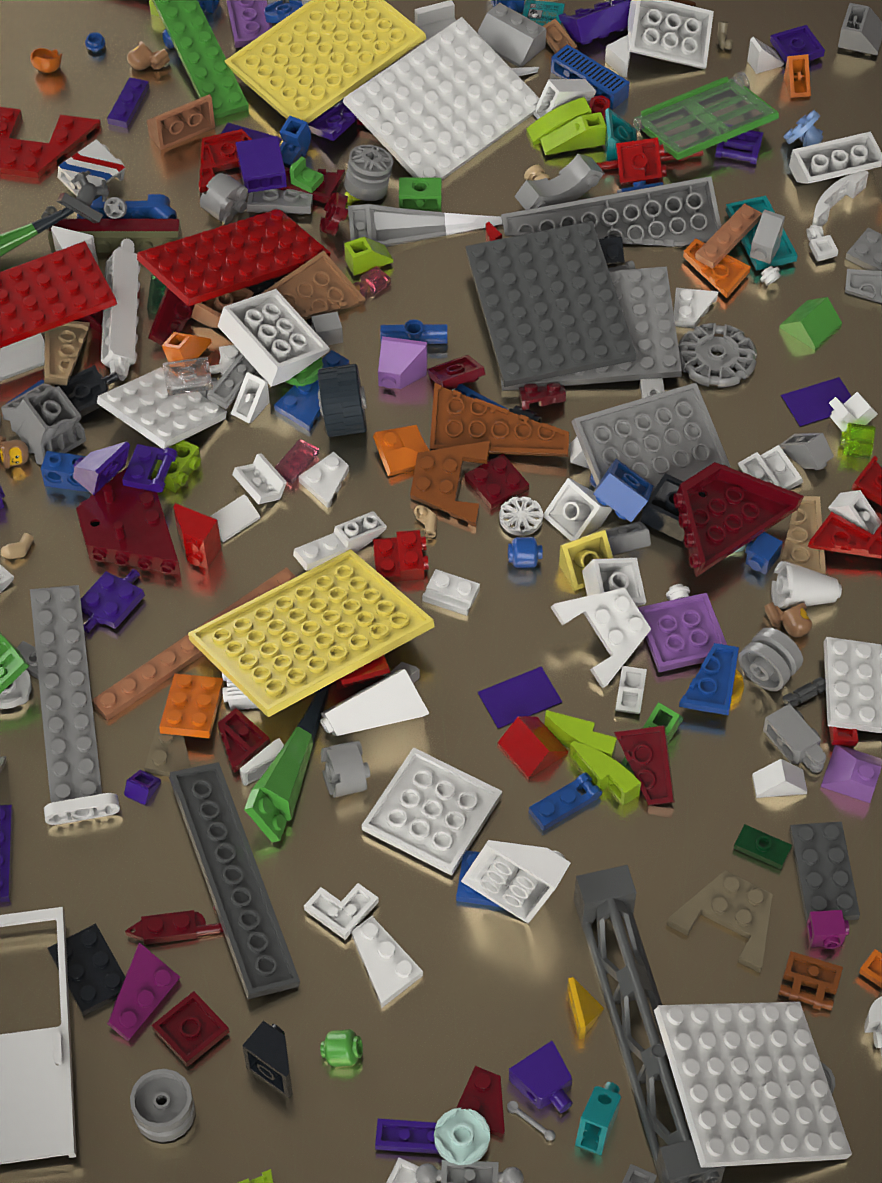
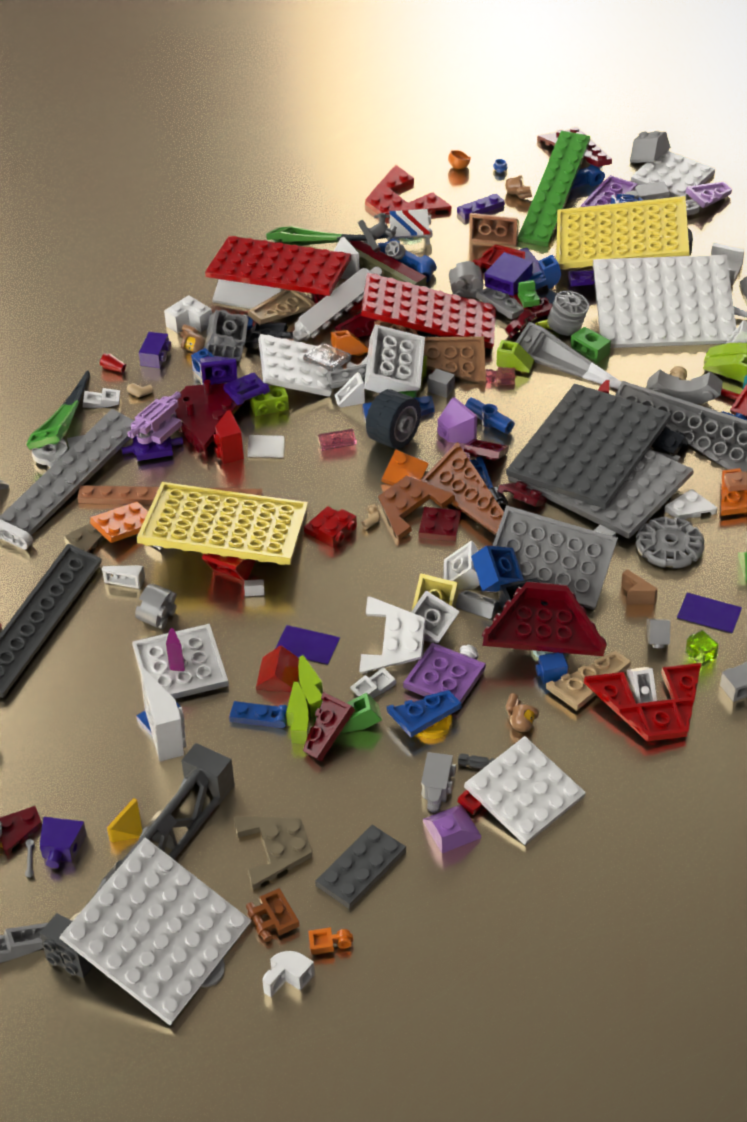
camera: 45 degrees right, 10 degrees down
dark purple slope [124,770,161,805] -> none
dark red wing [217,708,271,773] -> none
white bracket [232,453,287,504] -> none
bright green plate [244,684,330,842] -> none
white slope [293,511,387,571] -> none
white wing [298,452,349,508] -> none
white plate [304,883,379,940] -> none
white slope [320,669,429,736] -> none
white wing [351,916,423,1008] -> none
white plate [422,569,480,616] -> none
white wheel [499,496,543,536] -> none
blue head [508,537,543,568] -> none
teal torso [575,1082,622,1155] -> none
dark green plate [733,824,792,870] -> none
white slope [737,445,803,490] -> none
light grey wheel [738,628,803,691] -> none
white slope [752,759,807,798] -> none
white cone [771,561,842,610] -> none
magenta brick [807,910,849,949] -> none
white brick [829,392,878,433] -> none
none -> lavender piece [127,391,182,444]
none -> magenta slope [166,628,185,671]
none -> medium nougat slope [621,569,658,605]

